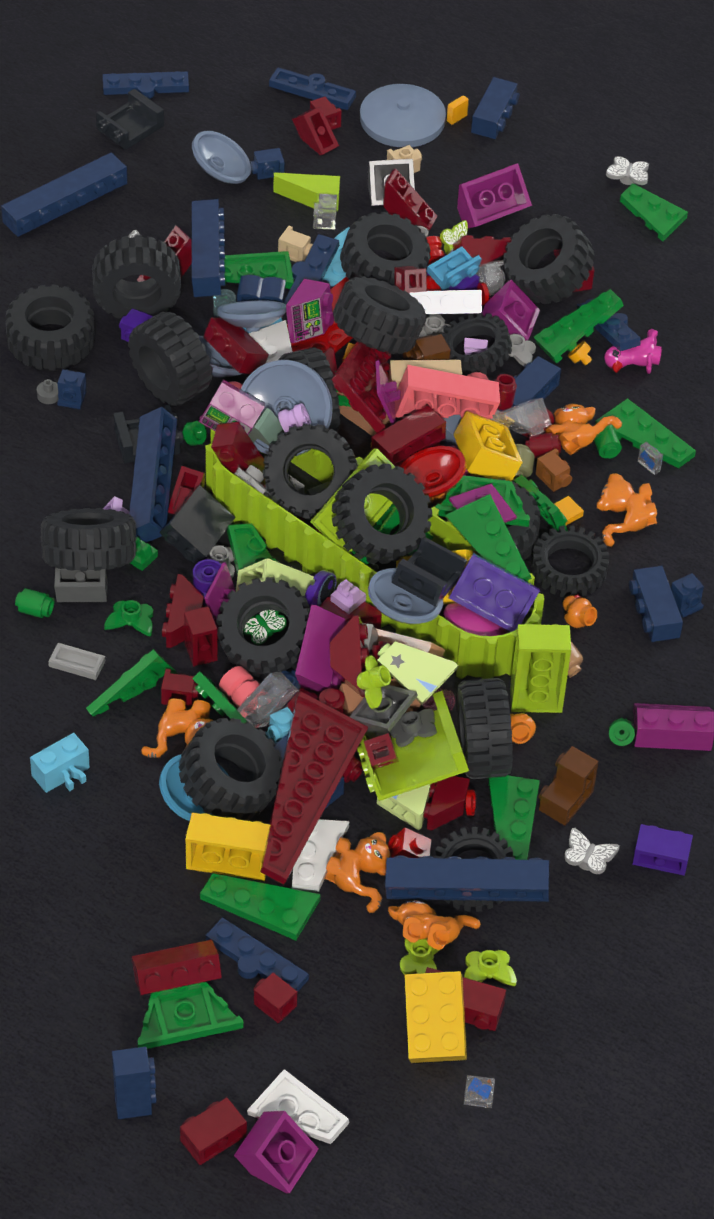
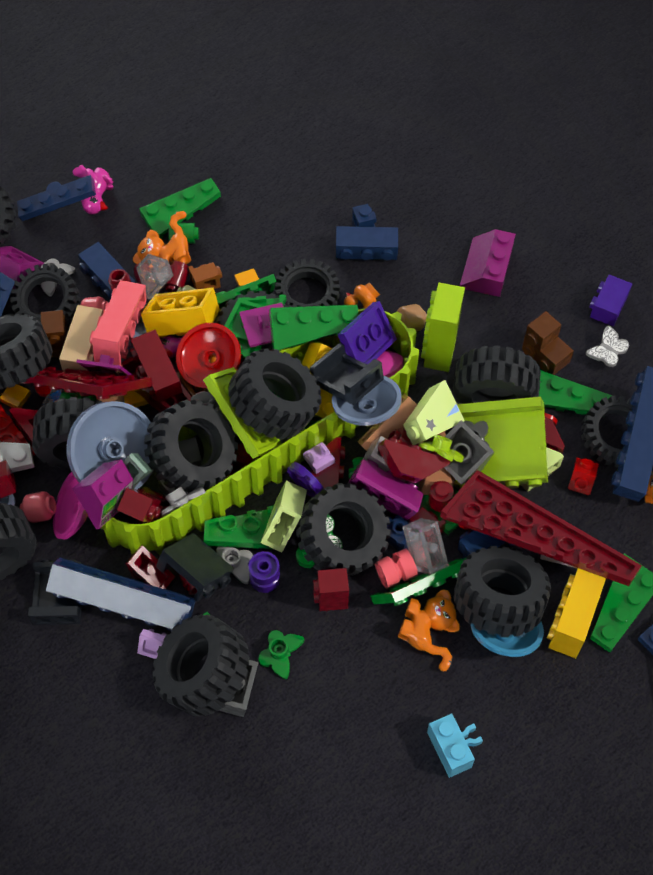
camera: 75 degrees left, 10 degrees up
green brick [15,588,54,618] -> none
light grey tile [48,643,105,680] -> none
green wing [86,649,178,717] -> none
dark red brick [161,669,199,708] -> none
dark red slope [162,574,204,648] -> none
green tile [182,421,206,446] -> none
magenta piece [204,563,236,628] -> none
medium azure brick [265,707,293,744] -> none
lavender wheel [278,403,311,433] -> none
orange animal [324,832,391,913] -> none
dark red brick [364,733,399,770] -> none
lavender tile [464,338,488,355] -> none
green wing [534,289,624,364] -> none
light orange tile [568,341,592,365] -> none
orange animal [597,473,657,547] -> none
green tile [609,718,635,746] -> none
clear tile [638,442,663,475] -> none

